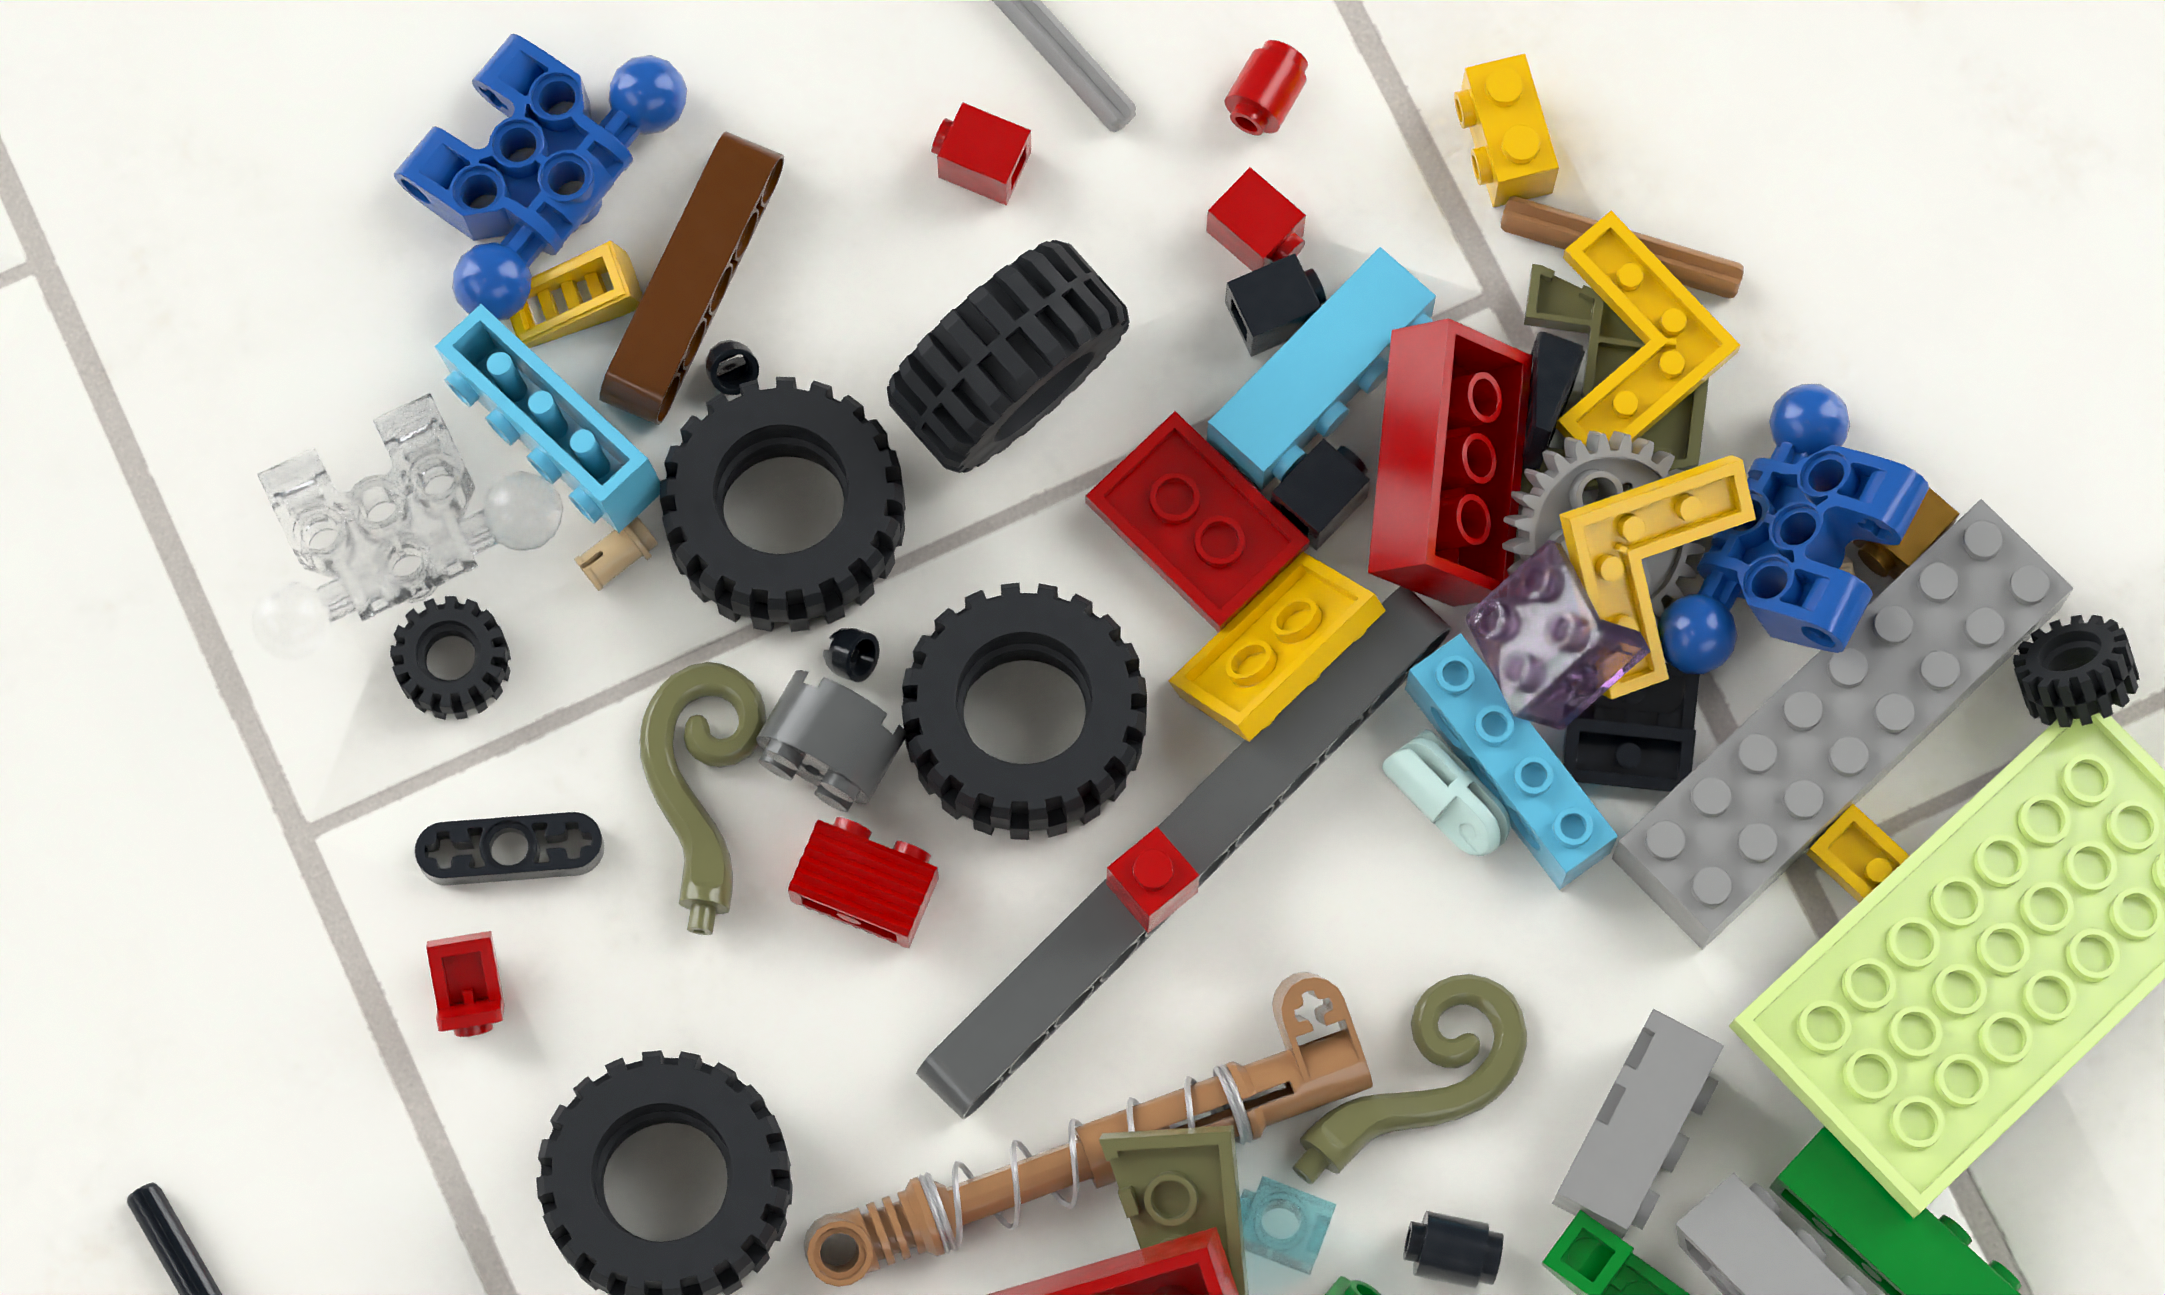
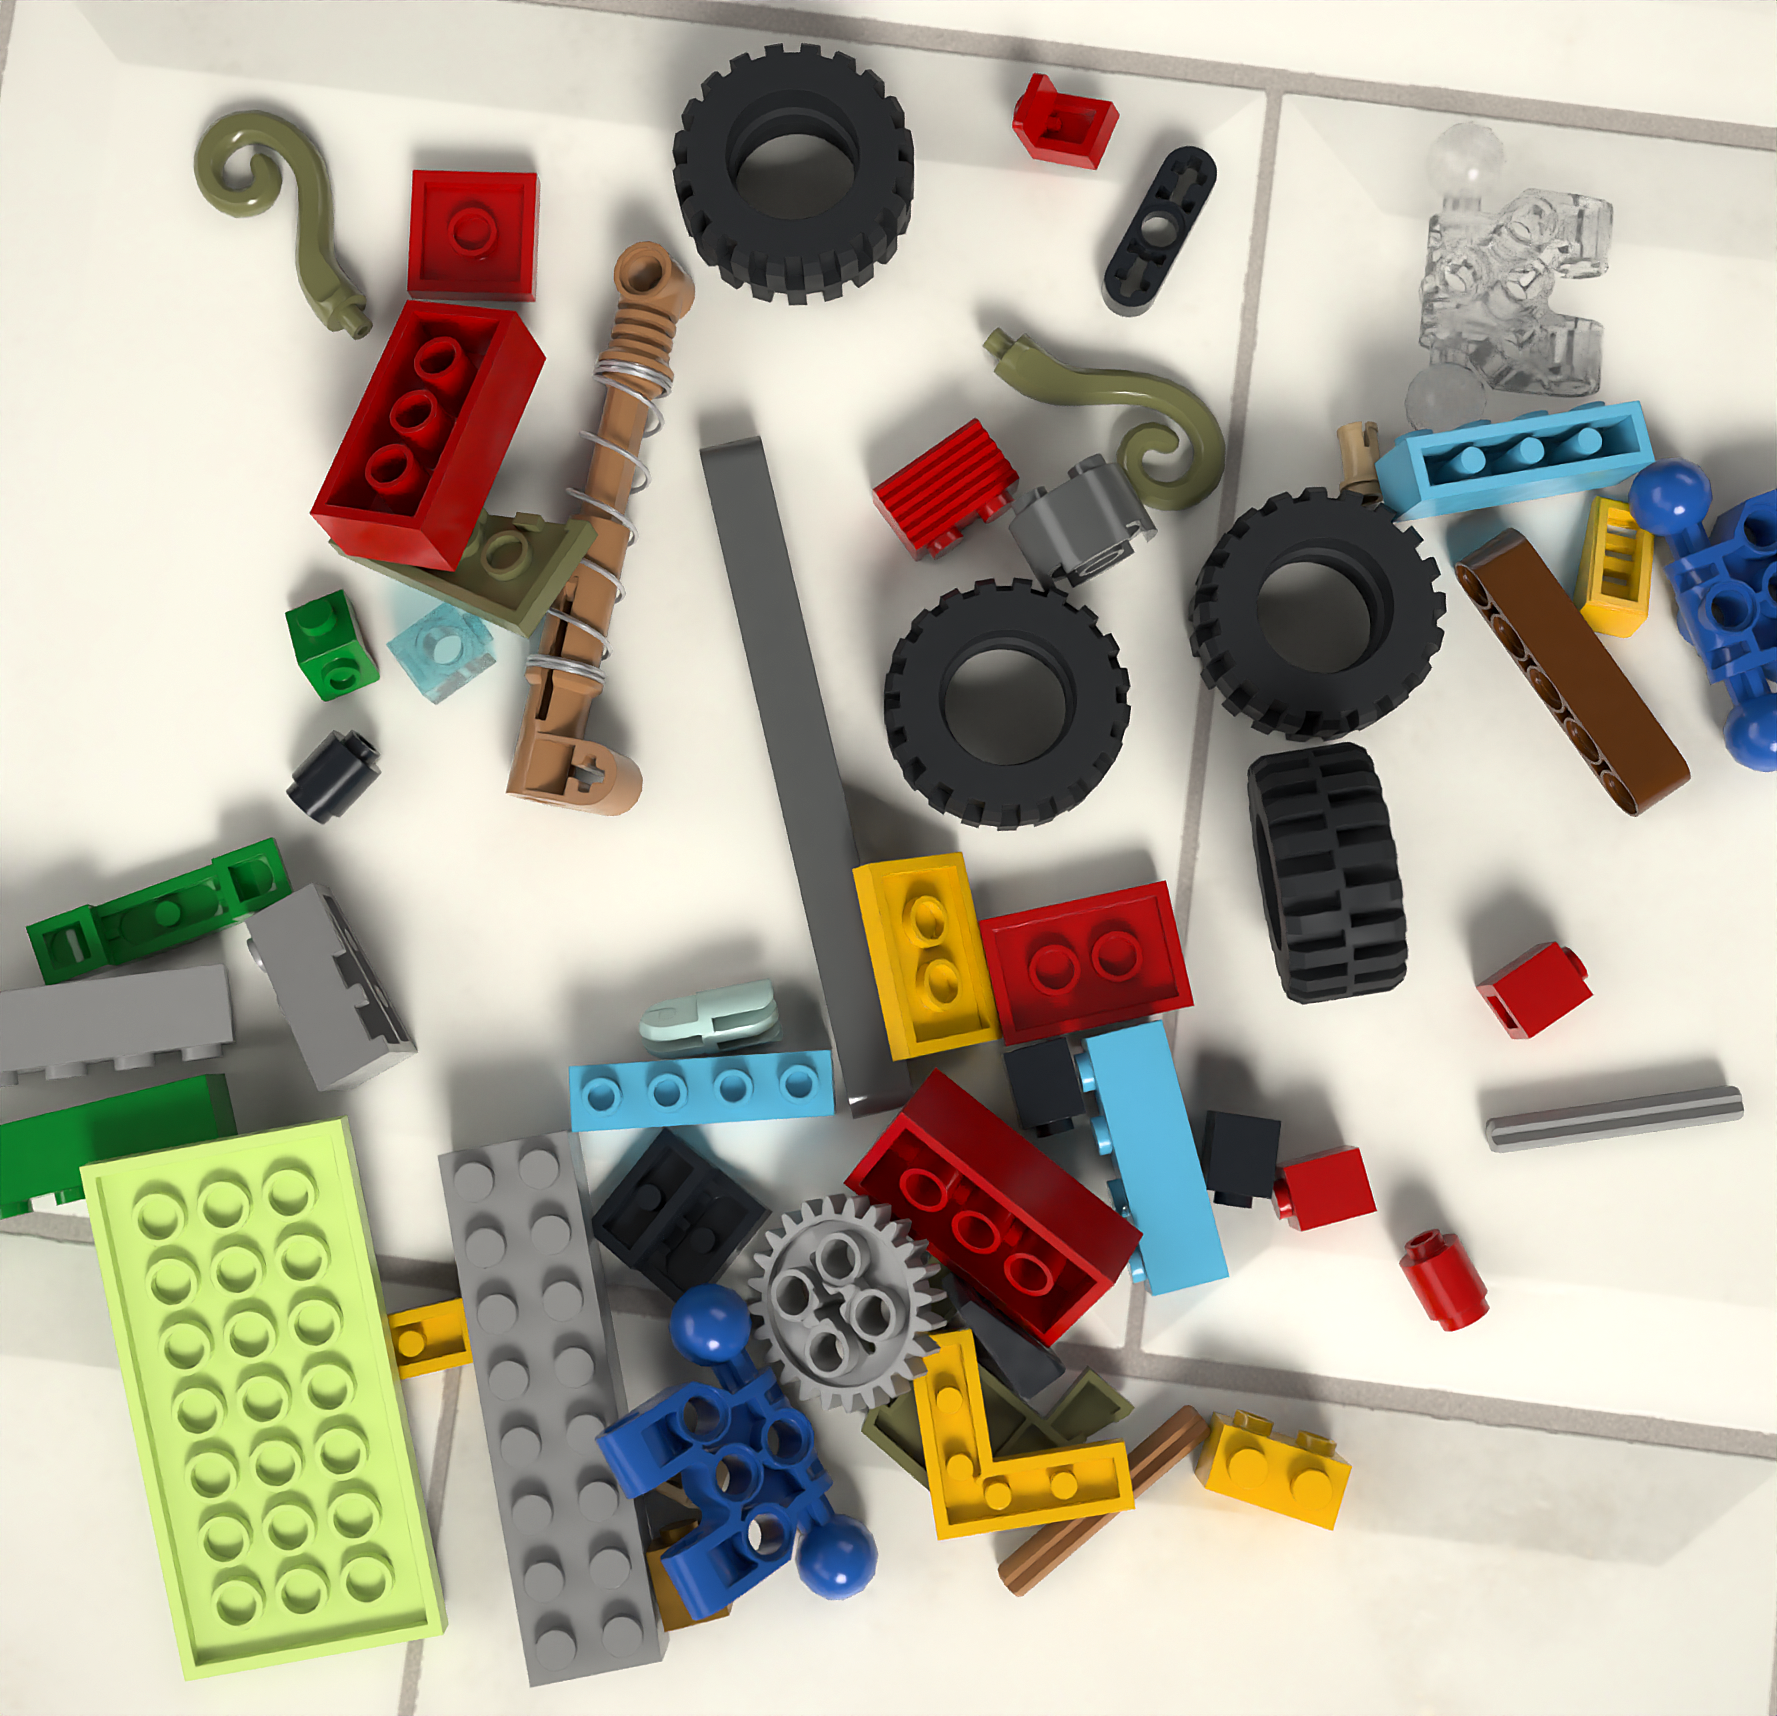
camera: 125 degrees right, 10 degrees up
black tyre [390,596,511,720] -> none
black hinge [705,340,759,395] -> none
black hinge [823,628,880,682] -> none
red brick [1106,826,1200,933] -> none
olive plant [1292,974,1527,1185] -> none
clear purple bracket [1466,540,1651,730] -> none
yellow plate [1559,455,1756,699] -> none
black tyre [2013,615,2140,727] -> none

